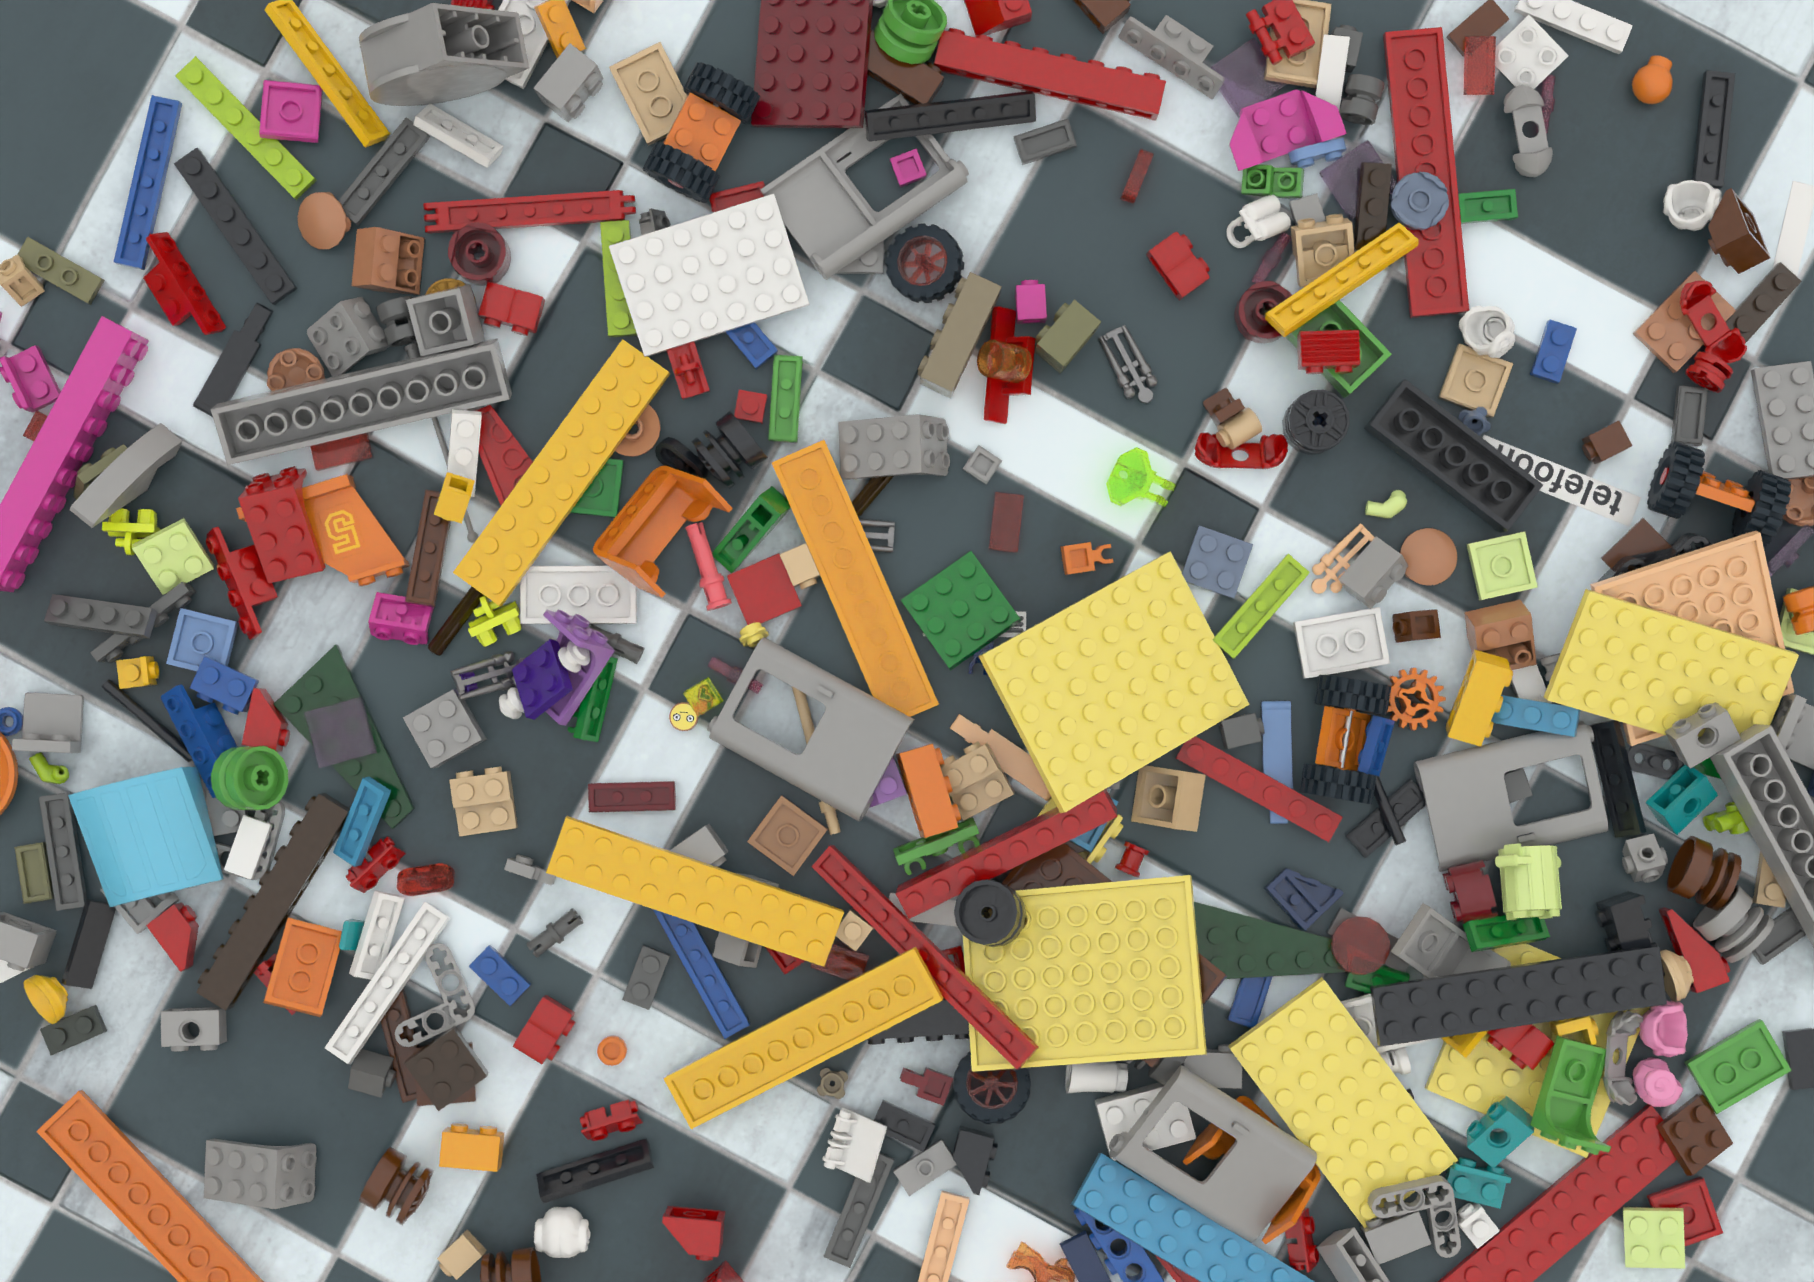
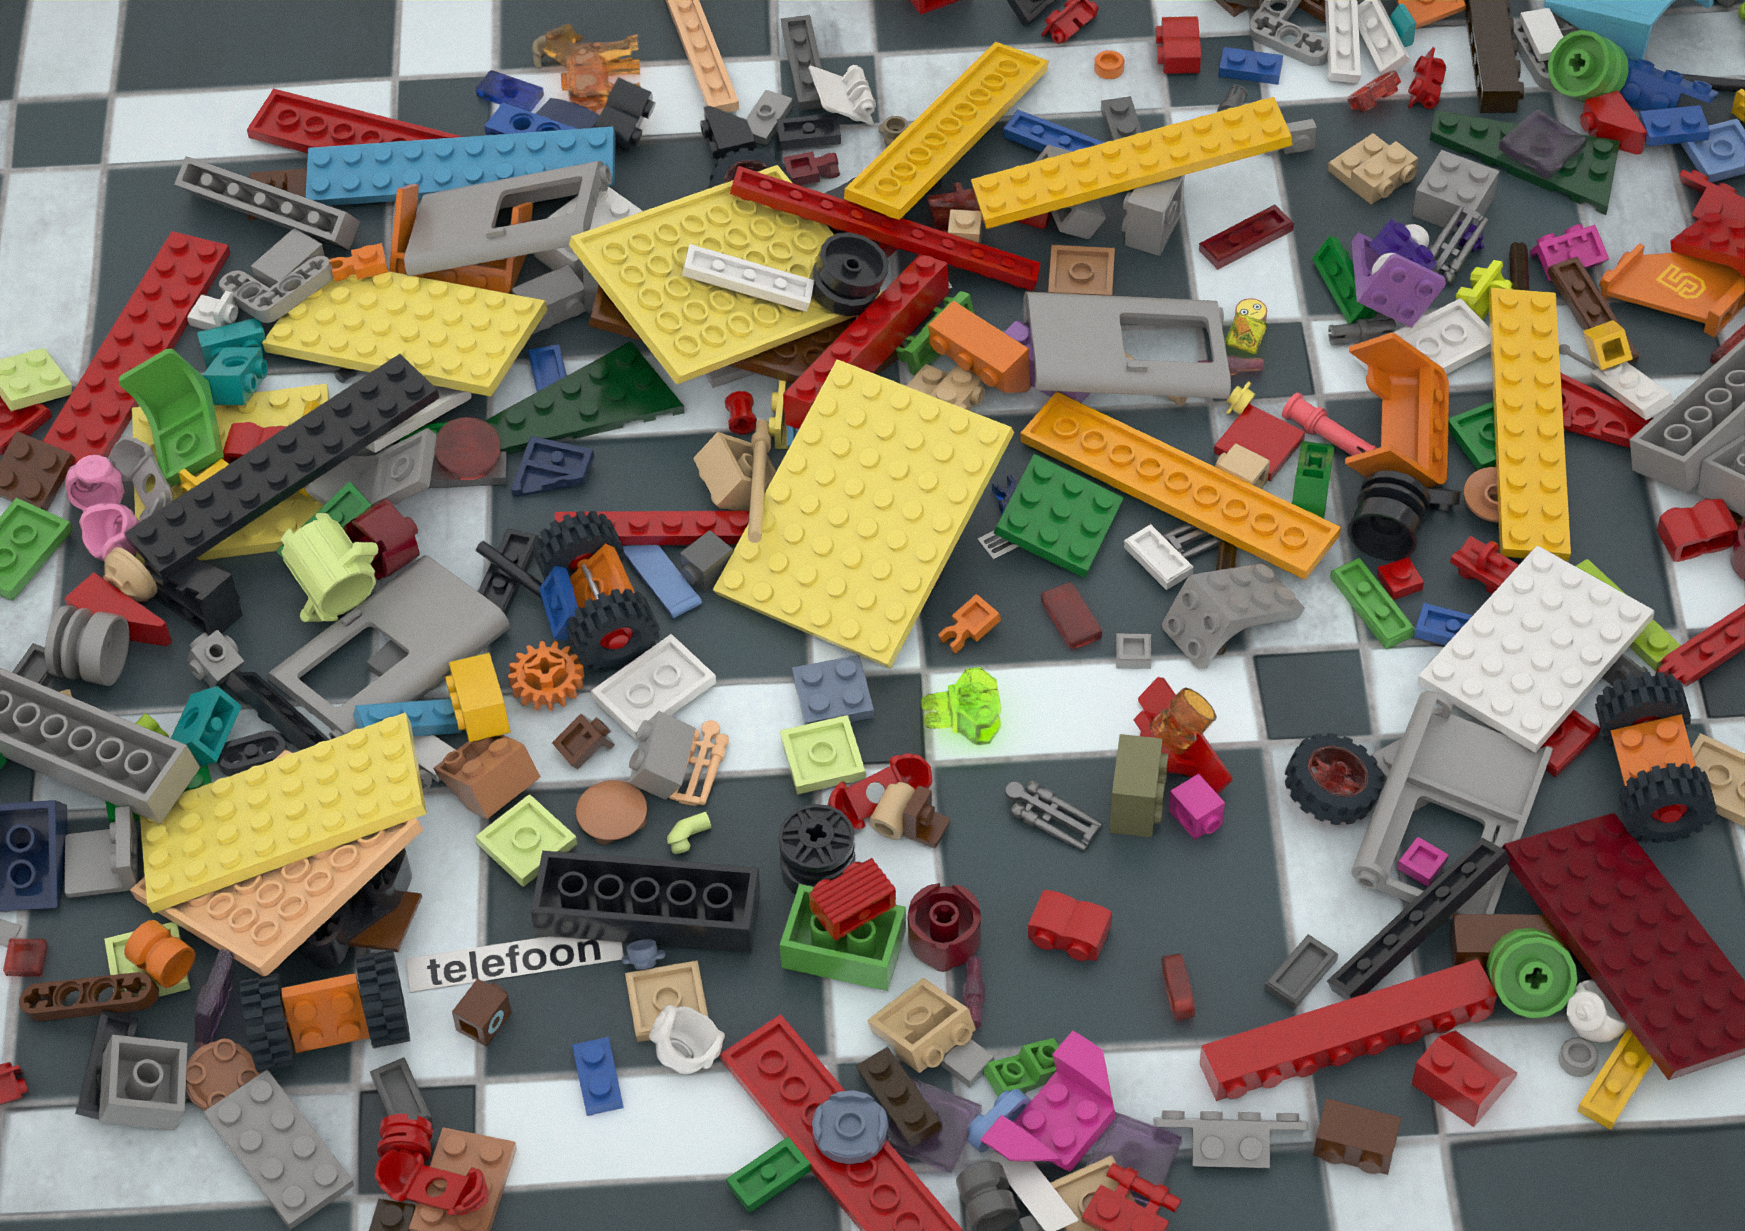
camera: 150 degrees right, 35 degrees down
dark azure plate [333,776,391,867] -> none
dark tan brick [917,272,1002,398] -> none
lime plate [1213,553,1310,659] -> none
white piece [1226,195,1291,248] -> none
yellow tile [1265,222,1419,337] -> none
red hinge [1285,1208,1319,1272] -> none
light grey brick [1665,702,1741,768] -> none
reddish brown wheel [1667,836,1742,911] -> none
none -> orange plate [330,243,388,282]
none -> black brick [594,77,656,152]
none -> white plate [681,244,814,312]
none -> tan bar [748,419,771,543]
none -> yellowish green plate [780,715,866,795]
none -> white plate [1124,524,1193,590]

